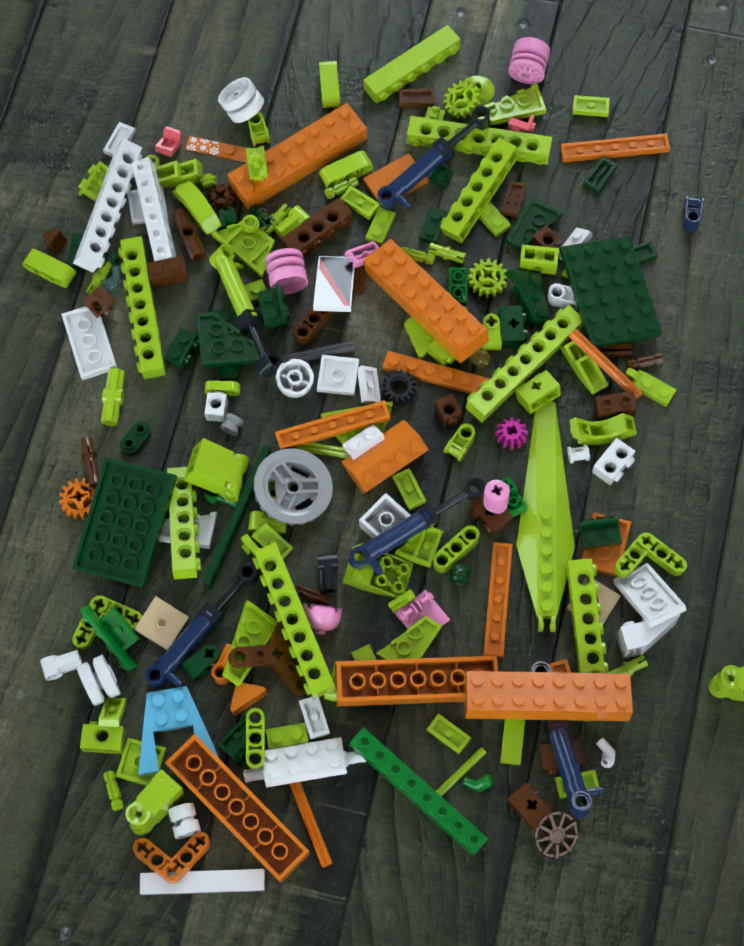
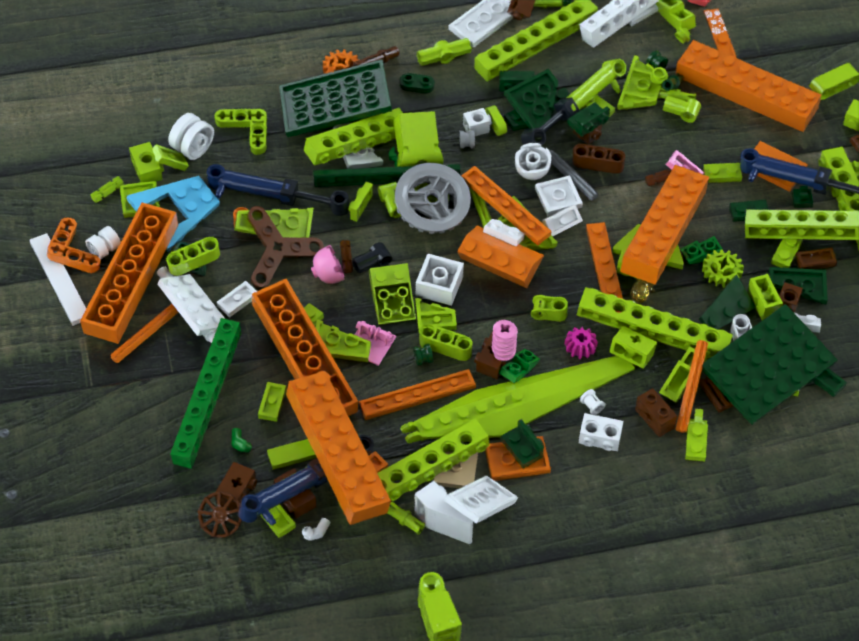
camera: 60 degrees right, 15 degrees down
white piece [40,650,83,681] -> none
green bracket [80,605,140,671] -> none
clear light blue arm [103,266,121,290] -> none
lime piece [125,769,185,836] -> none
tan plate [134,596,189,650] -> none
reddish brown brick [147,256,189,289] -> none
lime arch [172,181,222,235] -> none
reddish brown piece [172,208,206,262] -> none
dark green piece [182,645,221,682] -> none
reddish brown gear [206,184,235,211] -> none
white wheel [218,77,264,123] -> none
orange slope [230,683,268,716] -> none
lime hips [246,146,268,181] -> none
lime piece [248,111,271,147] -> none
lime plate [251,522,293,559] -> none
lime brick [252,542,336,699] -> none
bright pink wheel [265,248,308,294] -> none
lime plate [266,723,309,749] -> none
reddish brown brick [281,198,353,259] -> none
tile [313,256,355,312] -> none
lime beam [319,151,374,188] -> none
lime axle [324,176,359,199] -> none
lime plate [340,185,380,220] -> none
dark blue piece [348,477,485,576] -> none
black tyre [382,369,416,406] -> none
lime piece [388,589,417,613] -> none
lime plate [392,468,426,511] -> none
lime axle [401,247,435,265] -> none
lime pin [428,242,466,264] -> none
reddish brown brick [435,394,462,427] -> none
lime bar [436,747,487,797] -> none
lime piece [482,313,502,351] -> none
dark green brick [499,306,528,348] -> none
lime arch [569,413,637,445] -> none
lime beam [614,532,687,578] -> none
reddish brown axle [626,352,664,370] -> none

